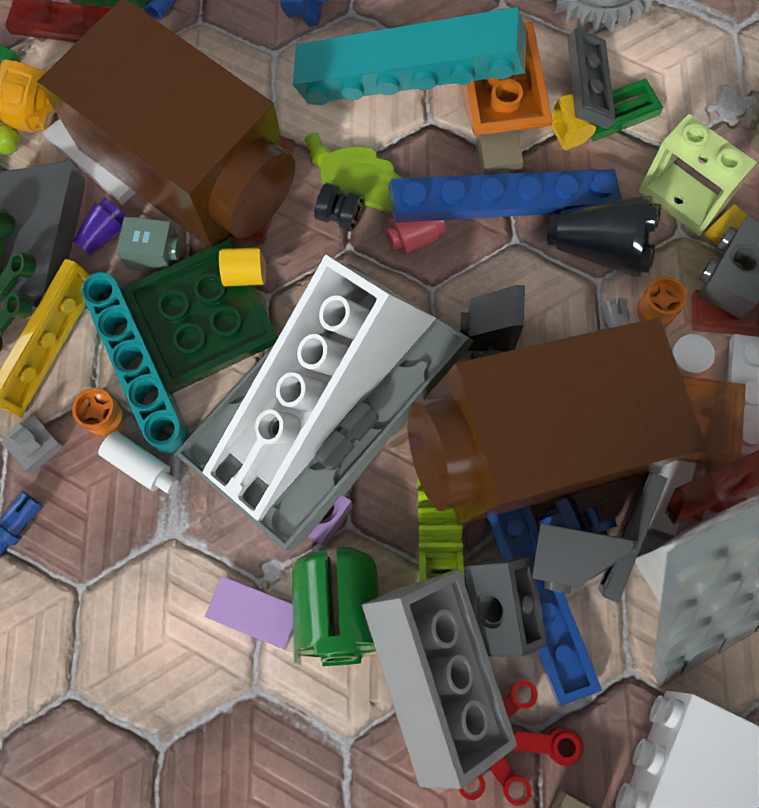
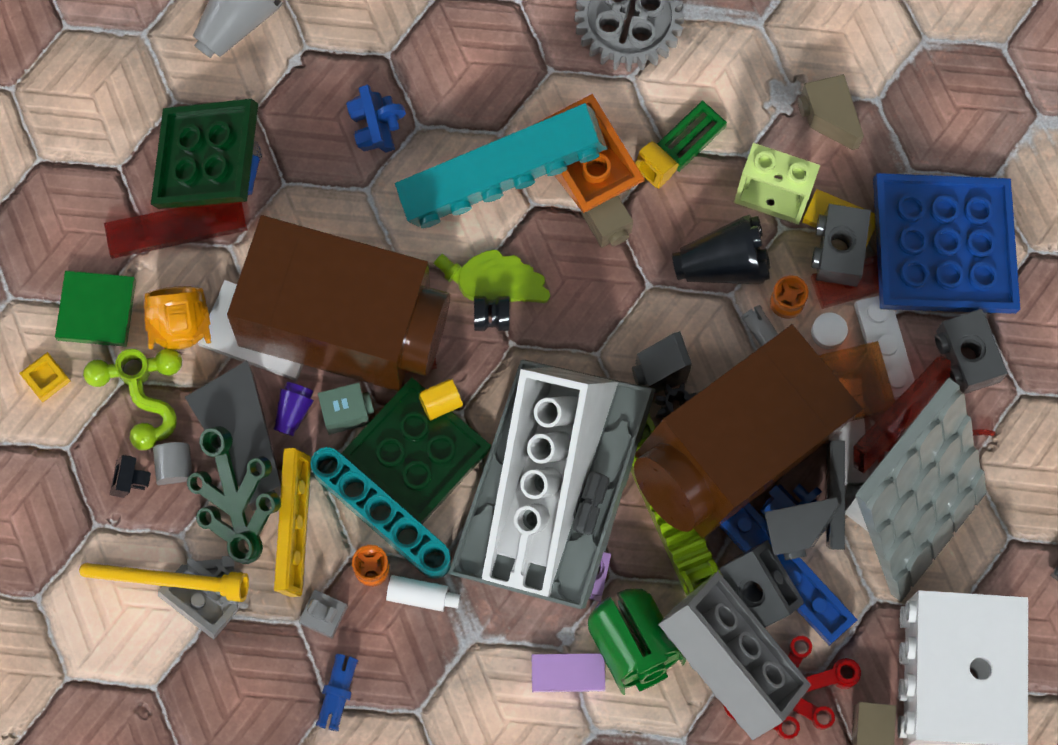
camera: 30 degrees left, 0 degrees up
coral brick [385,217,446,255] -> none
blue plate [388,169,622,223] -> none
dark grey tile [567,28,616,129] -> none

